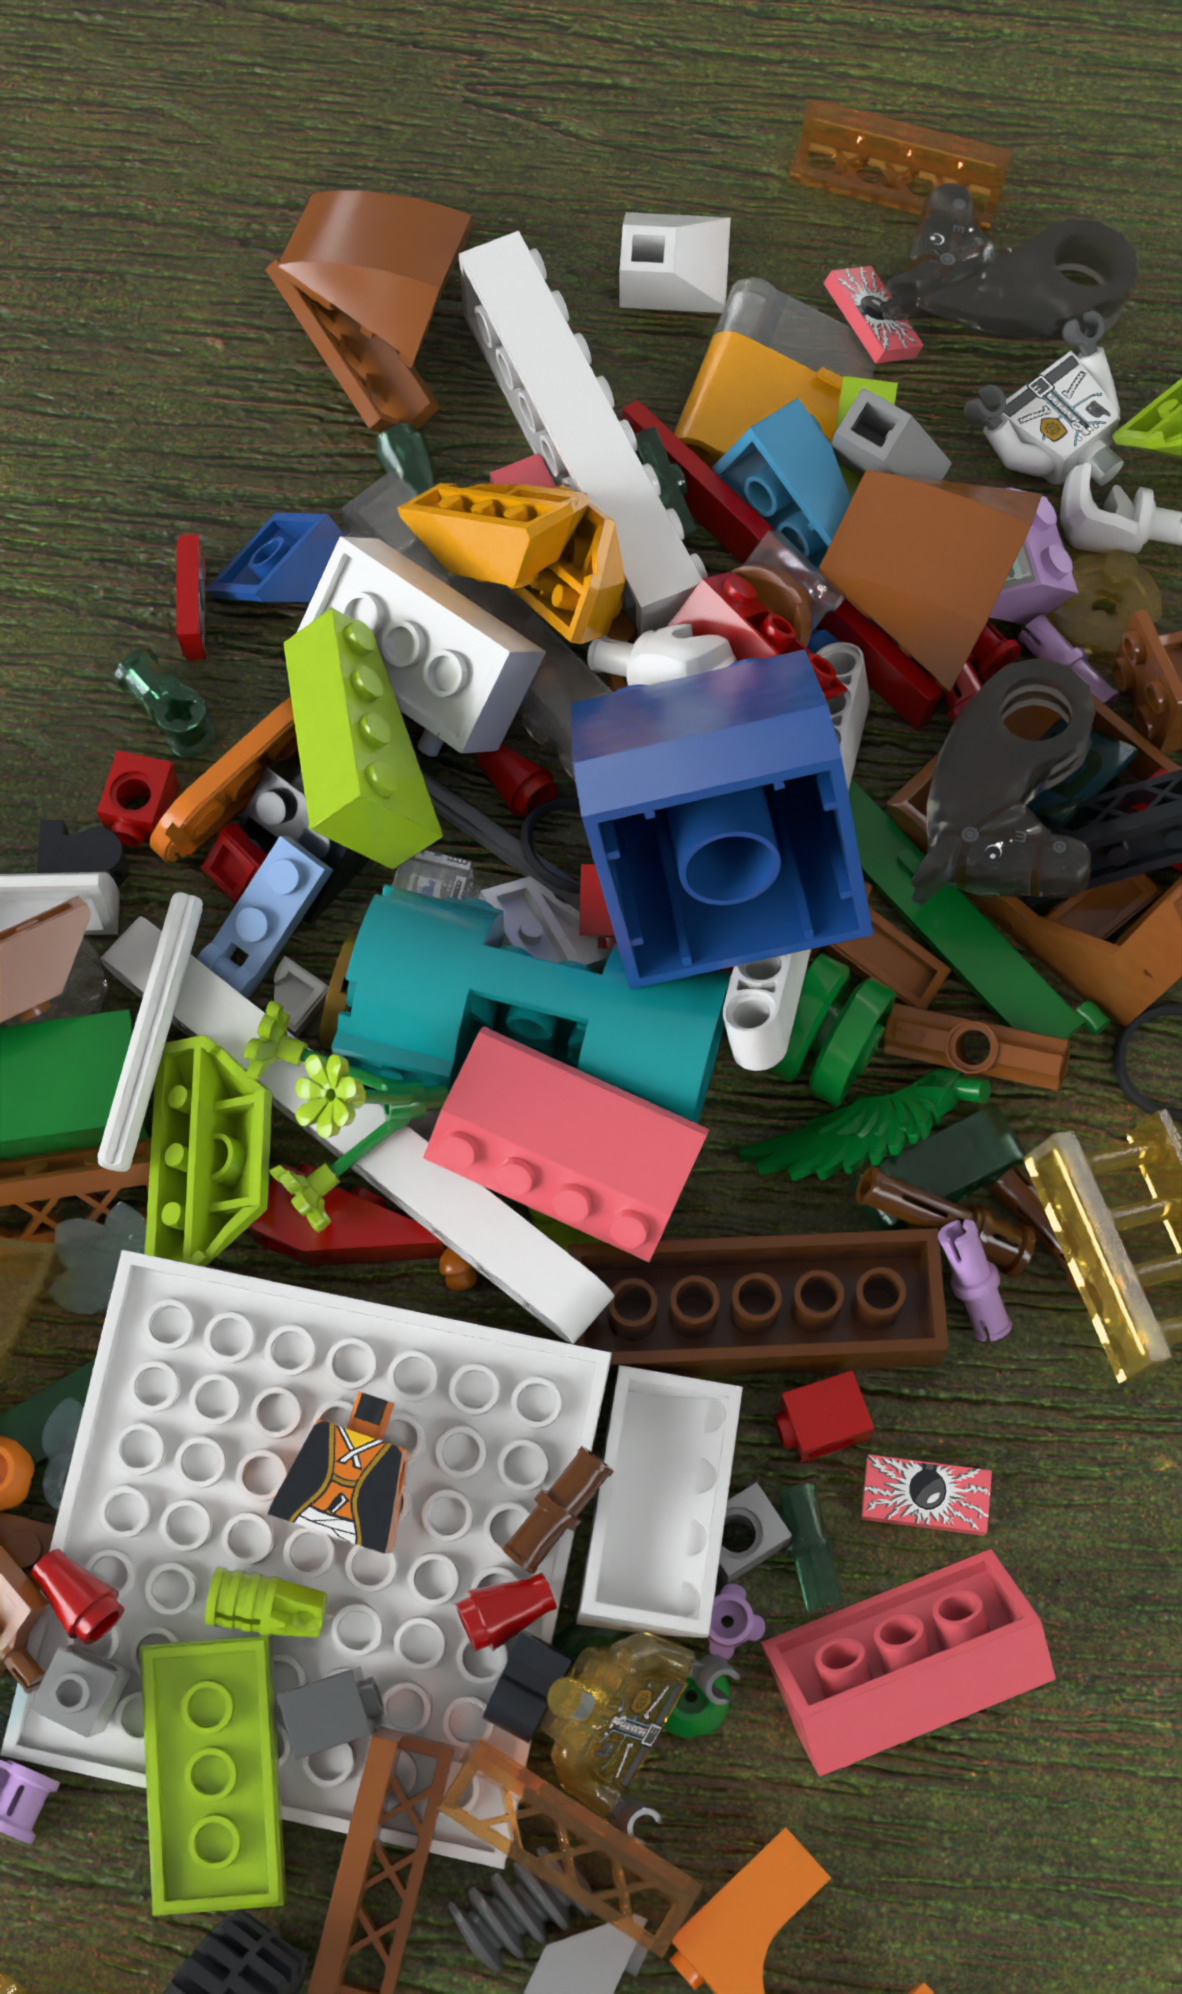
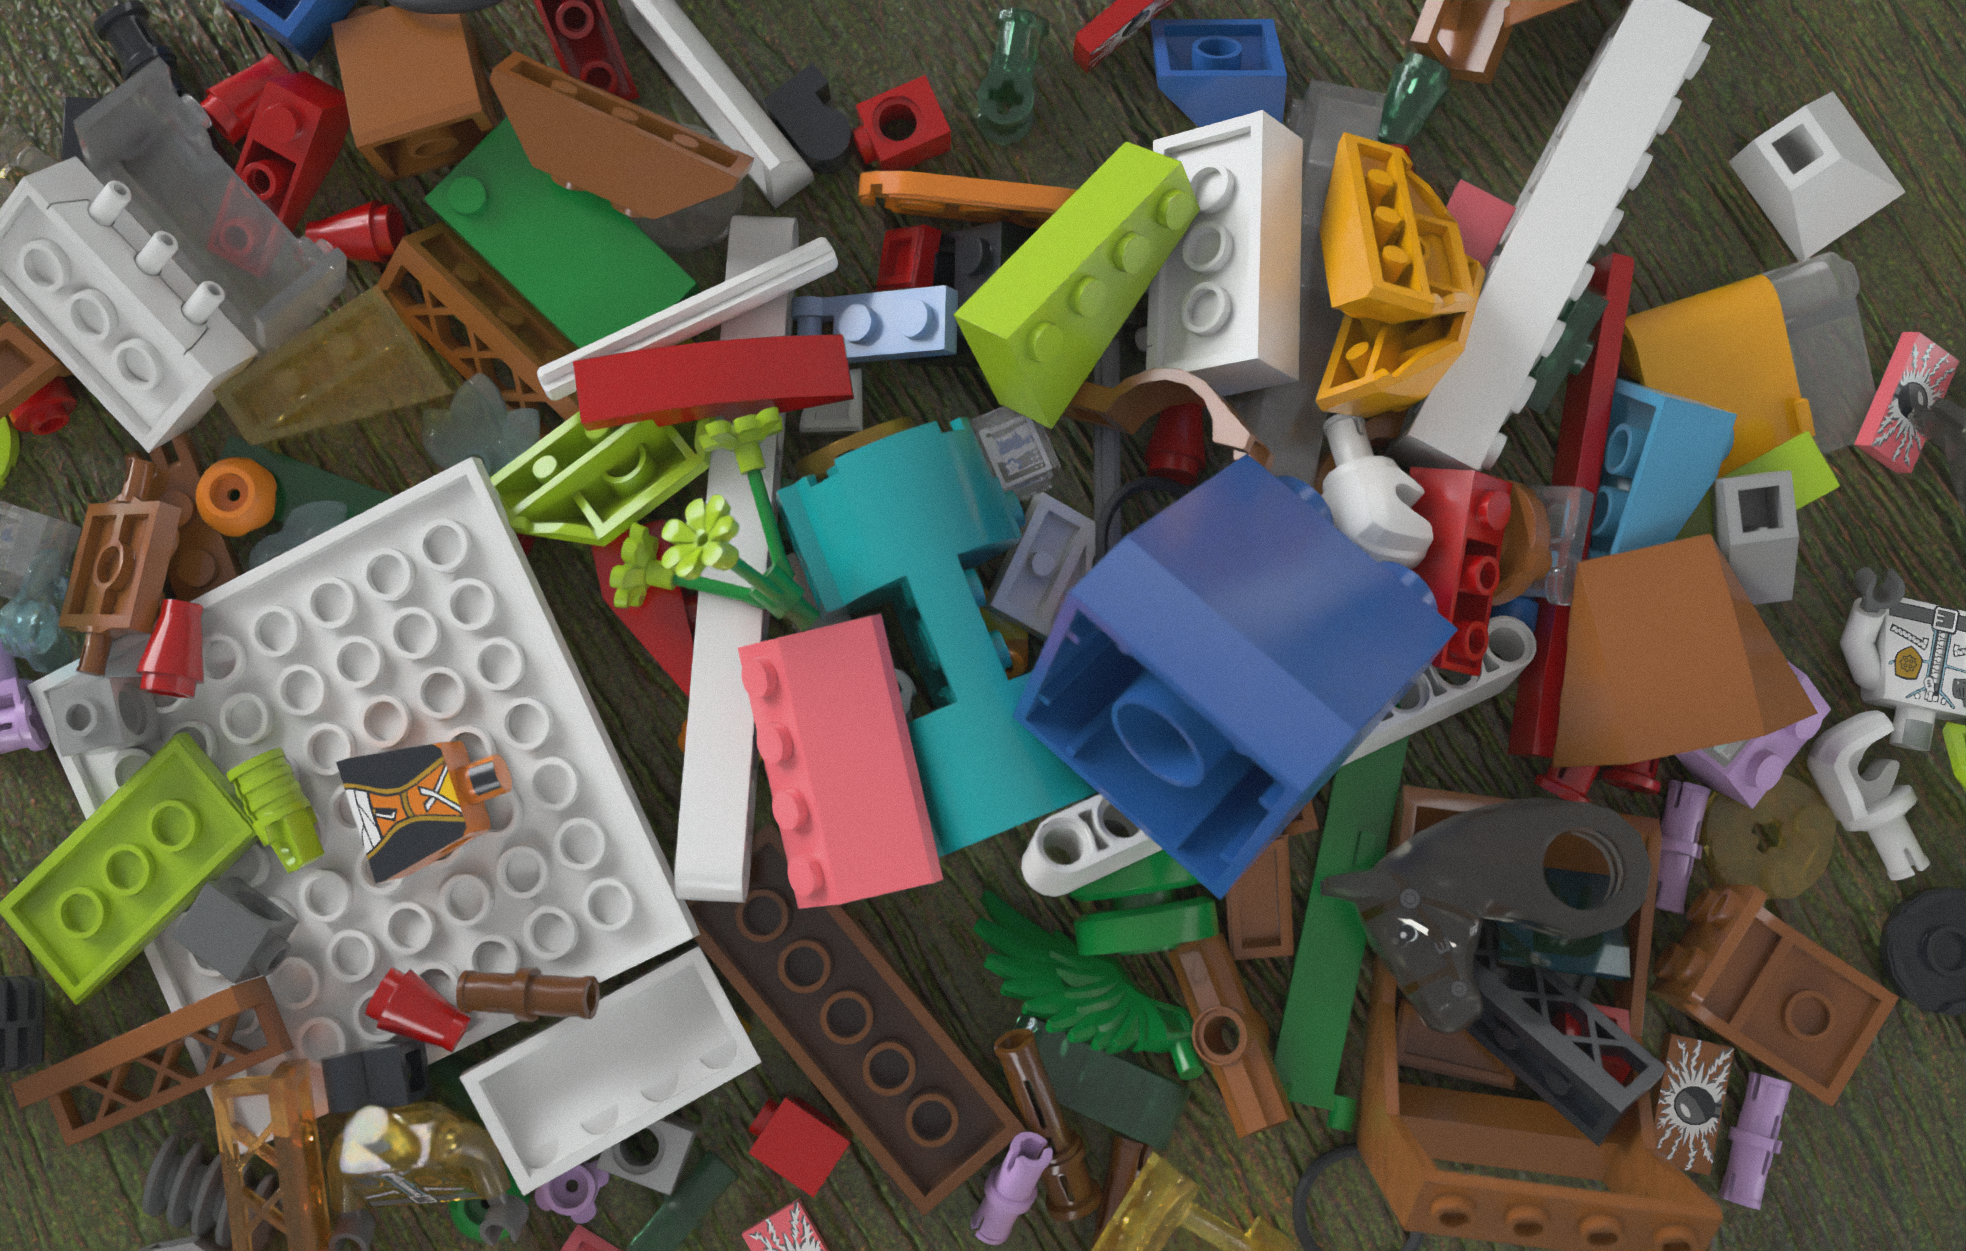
camera: 45 degrees right, 15 degrees up
none -> red slope [573,334,854,431]
none -> dark orange piece [1061,368,1275,472]

